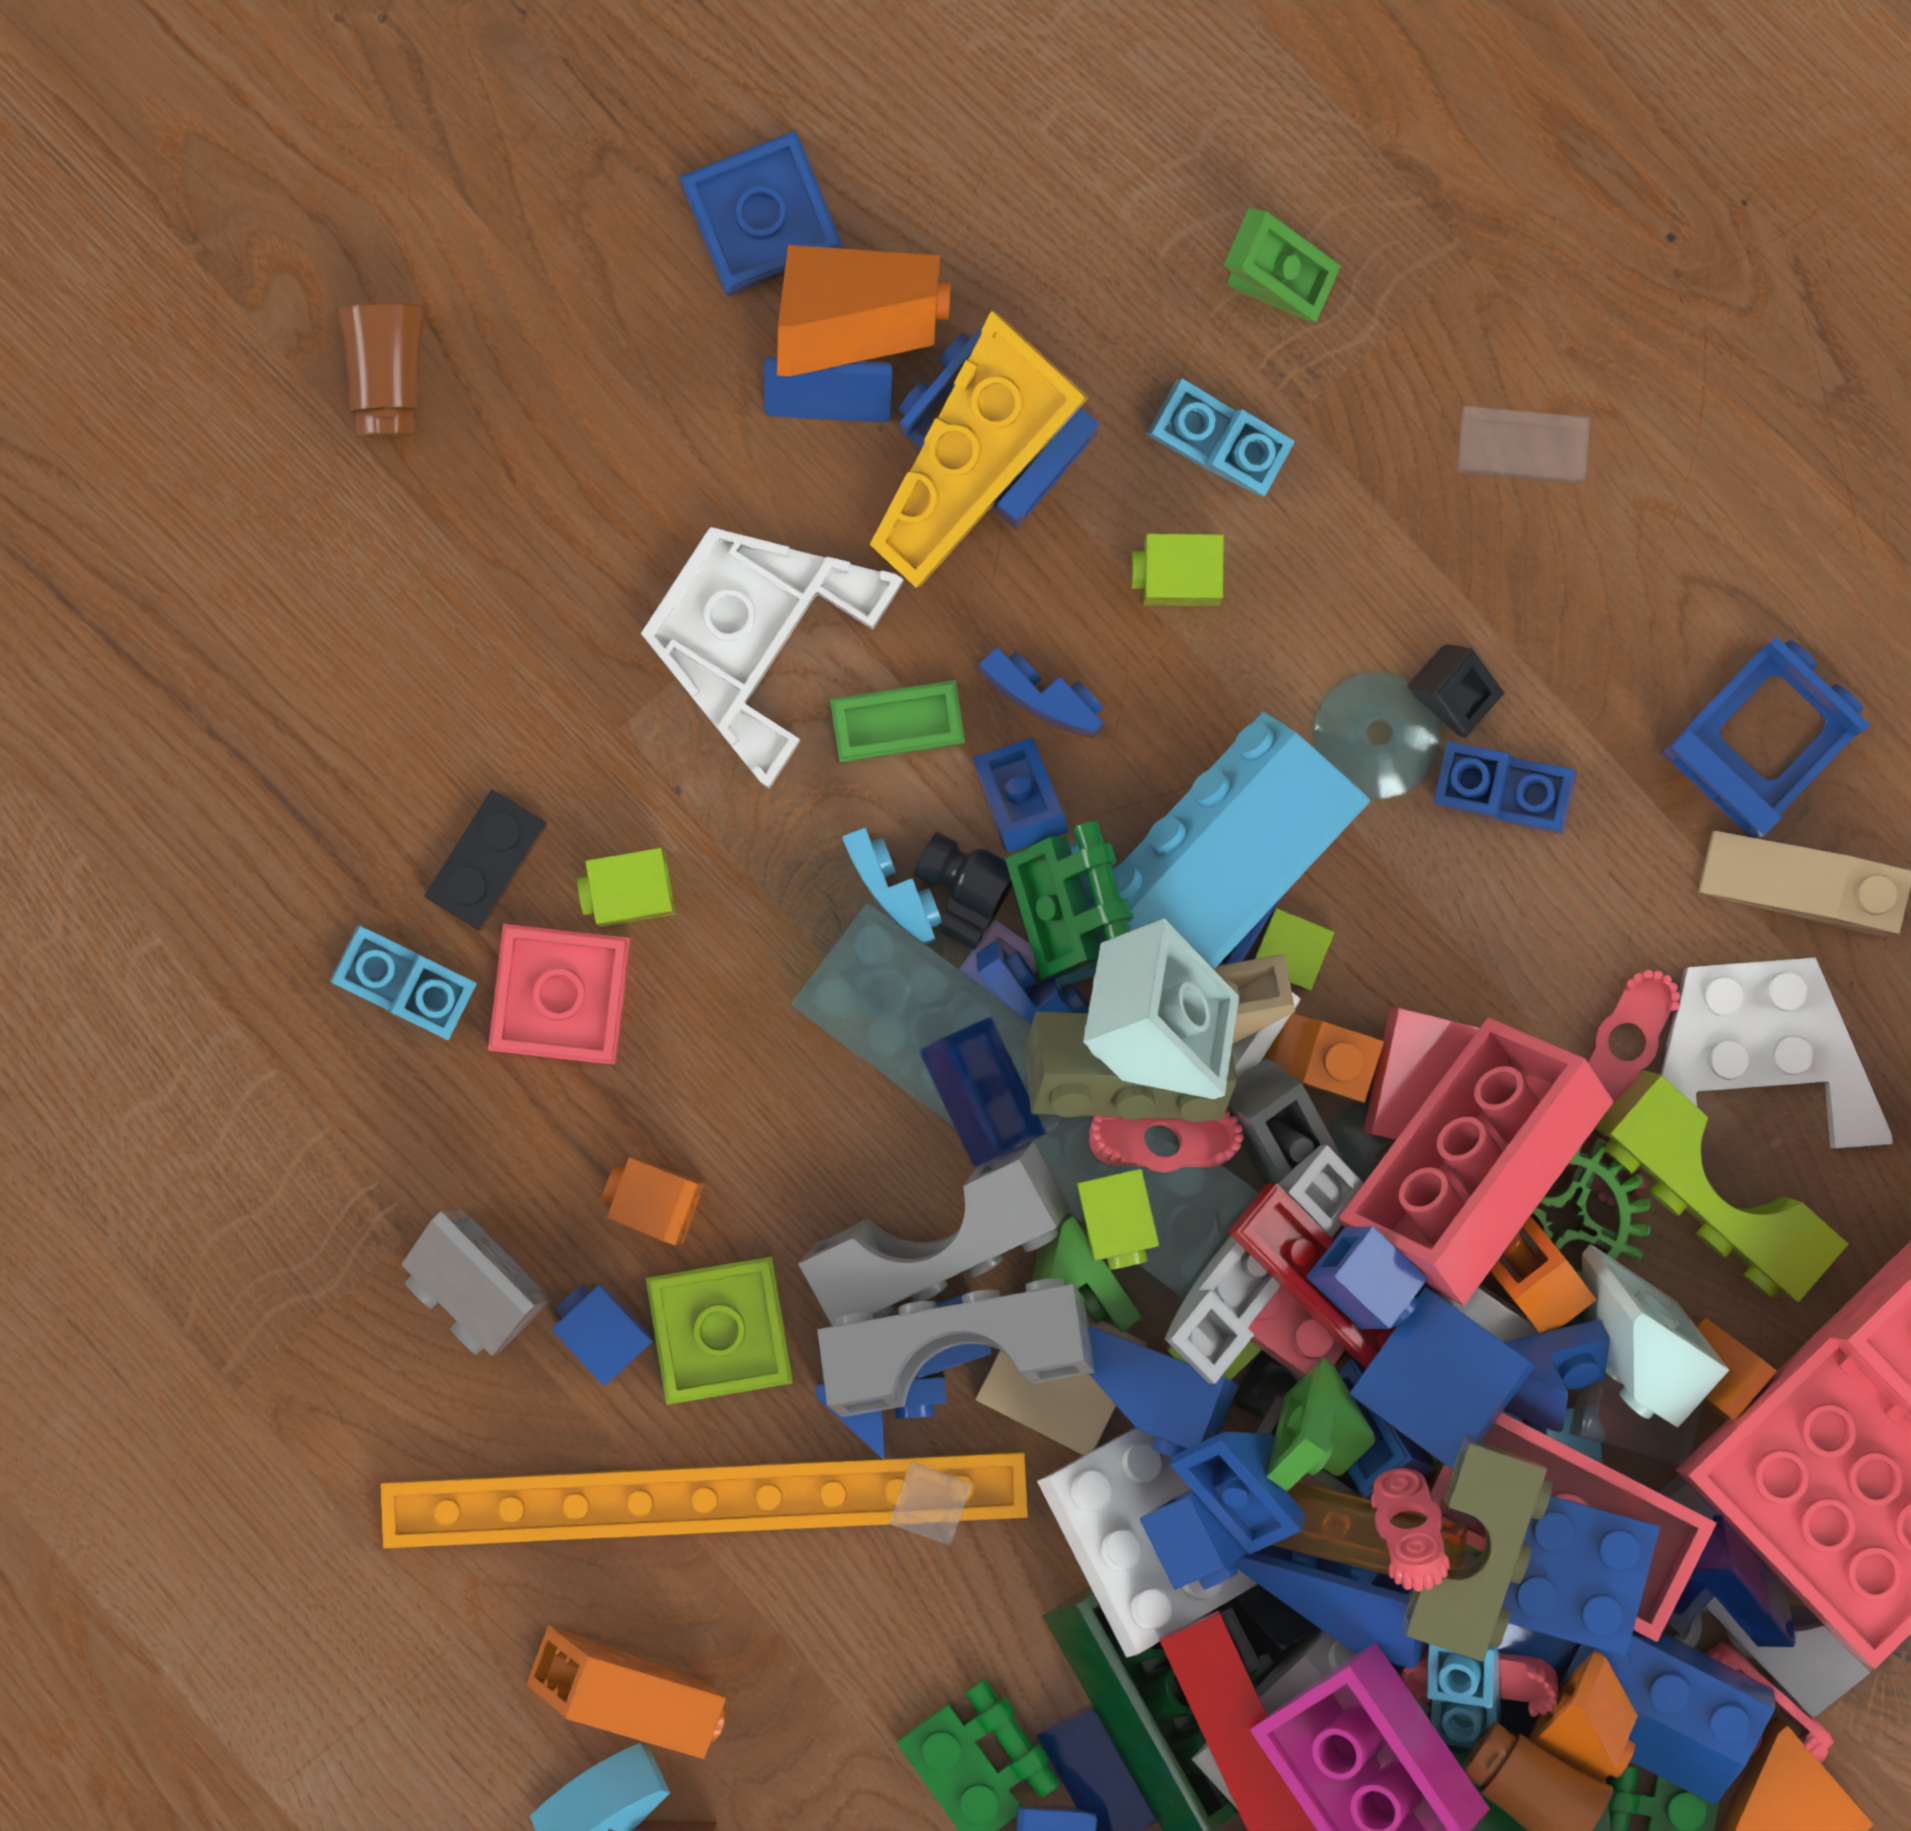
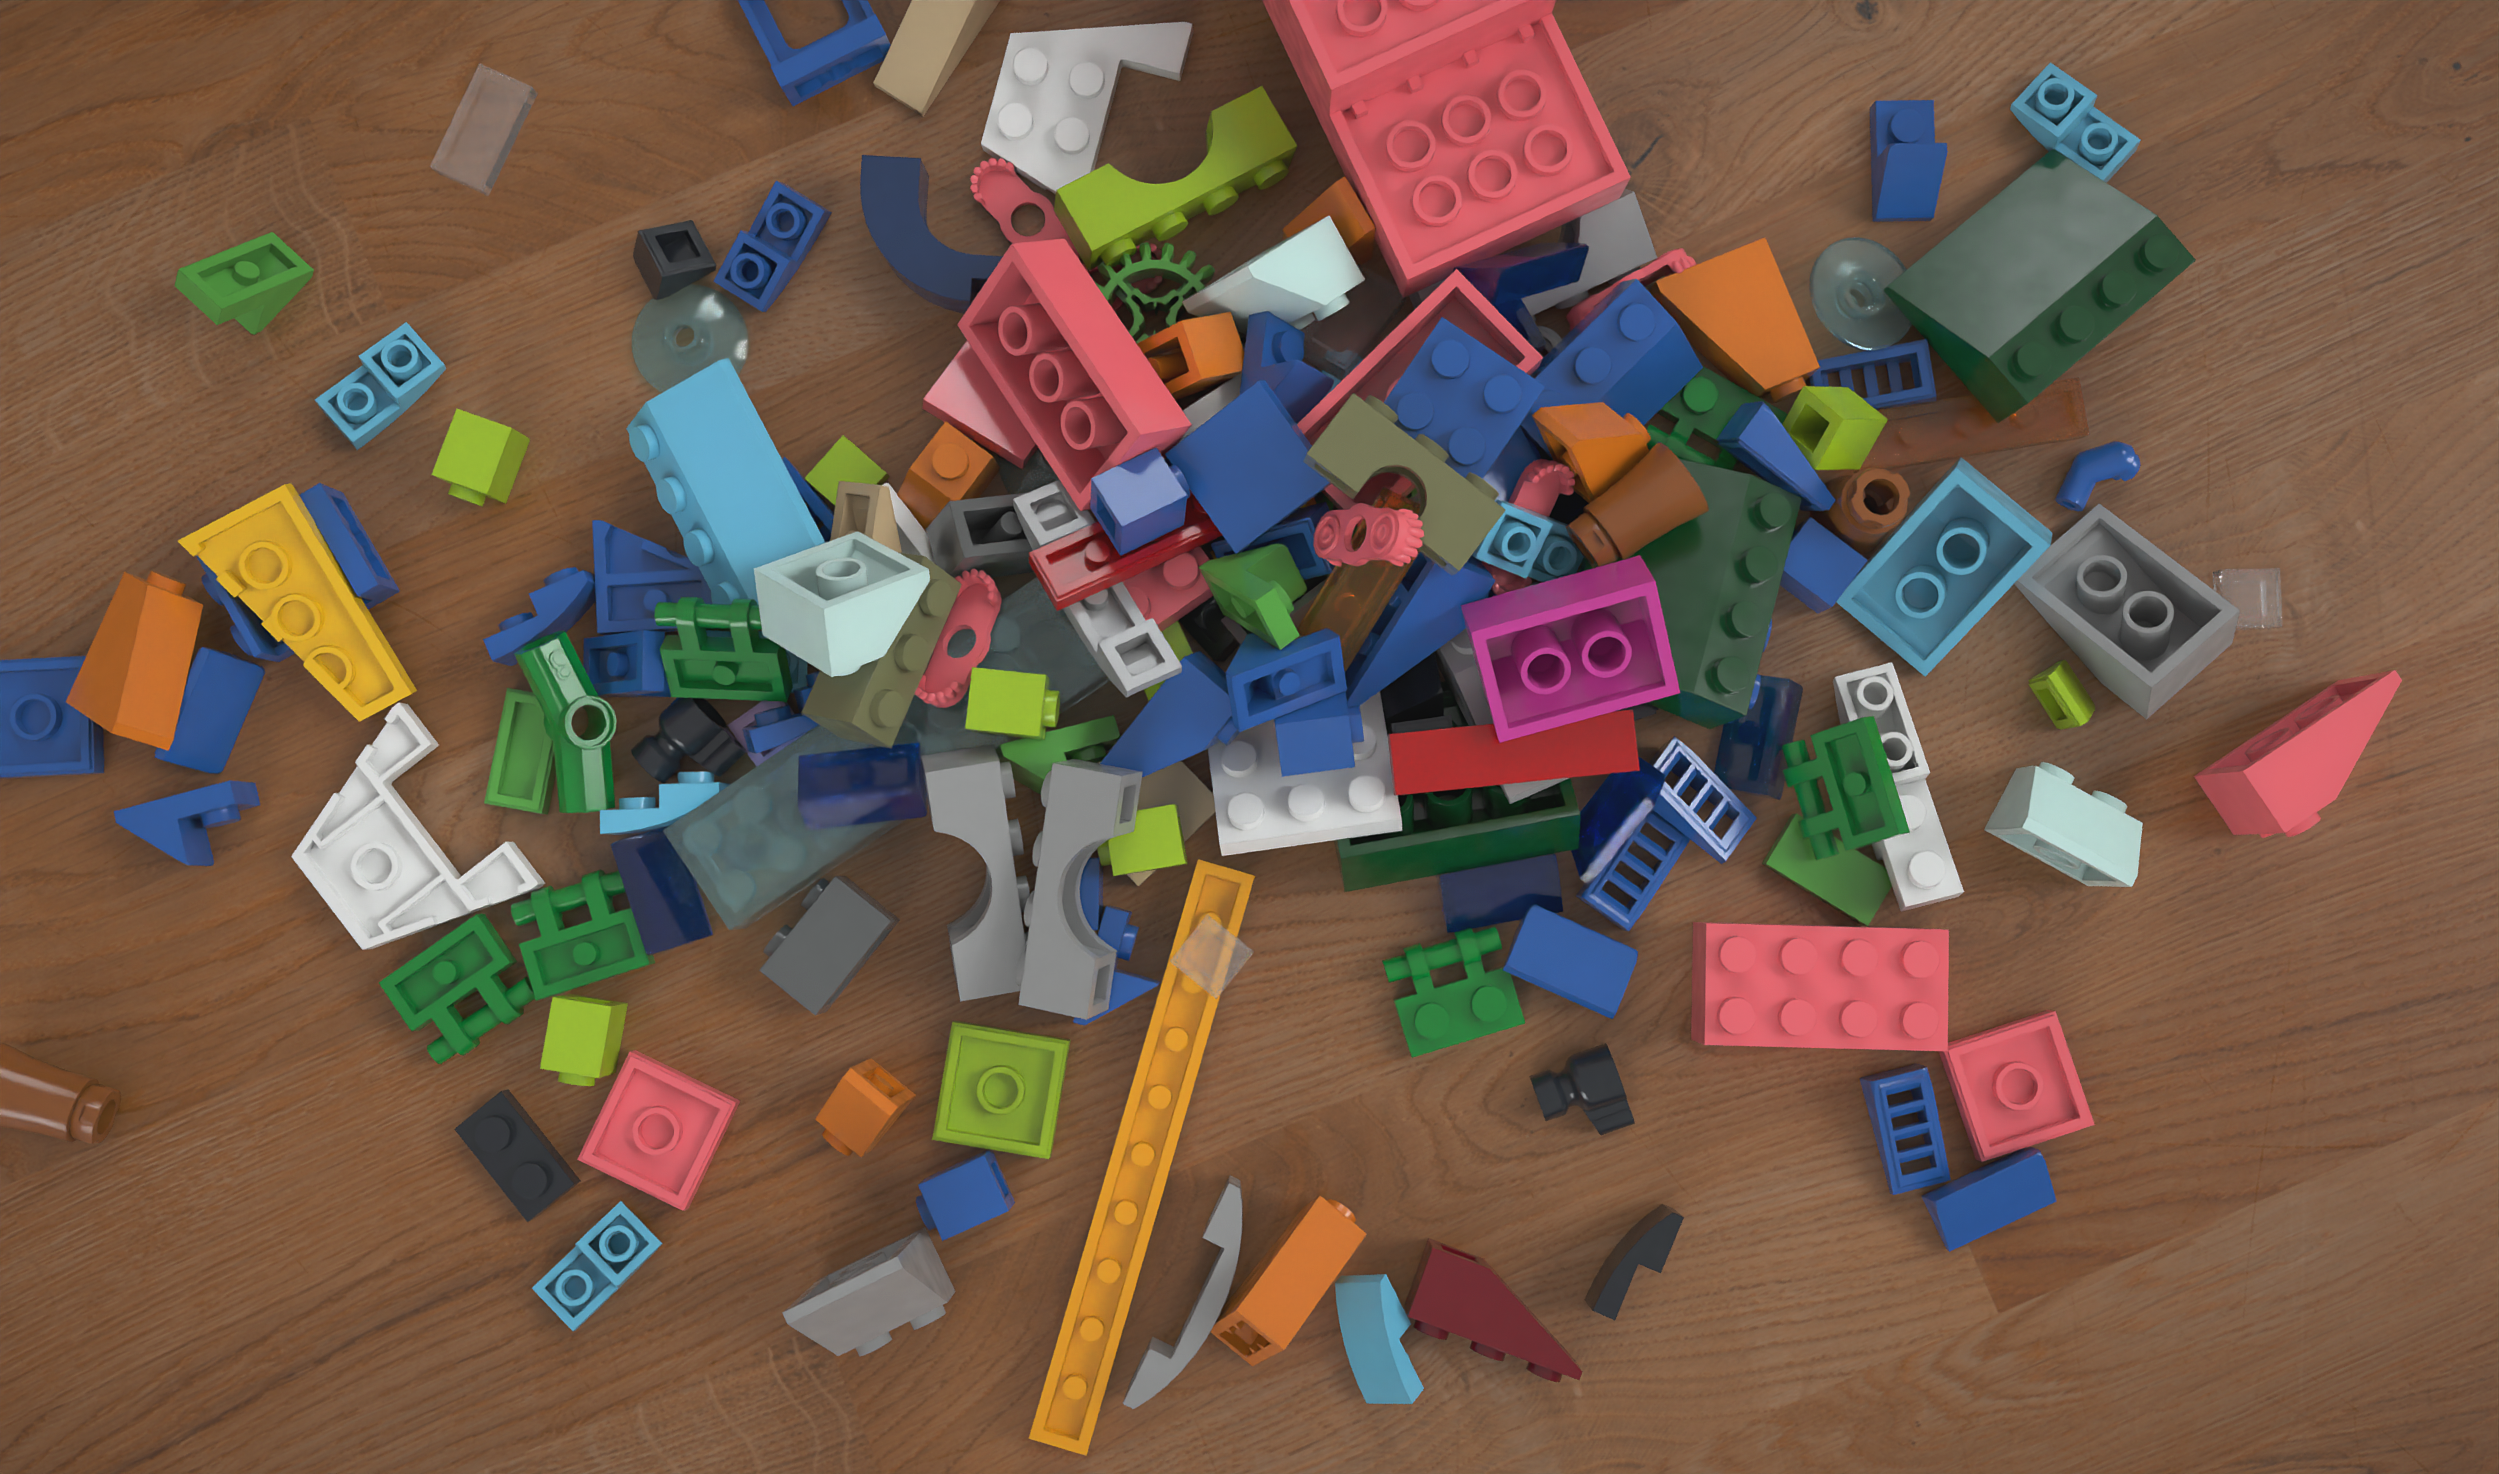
camera: 65 degrees left, 0 degrees up
none -> blue slope [113,780,261,866]
none -> green plate [379,914,535,1064]
none -> green plate [511,868,656,1001]
none -> green piece [514,631,617,813]
none -> blue wing [592,520,720,636]
none -> clear blue slope [611,824,714,956]
none -> dark grey brick [759,876,900,1016]
none -> dark blue arch [860,155,1003,314]
none -> lime brick [1097,804,1188,876]
none -> light grey slope [1123,1175,1243,1409]

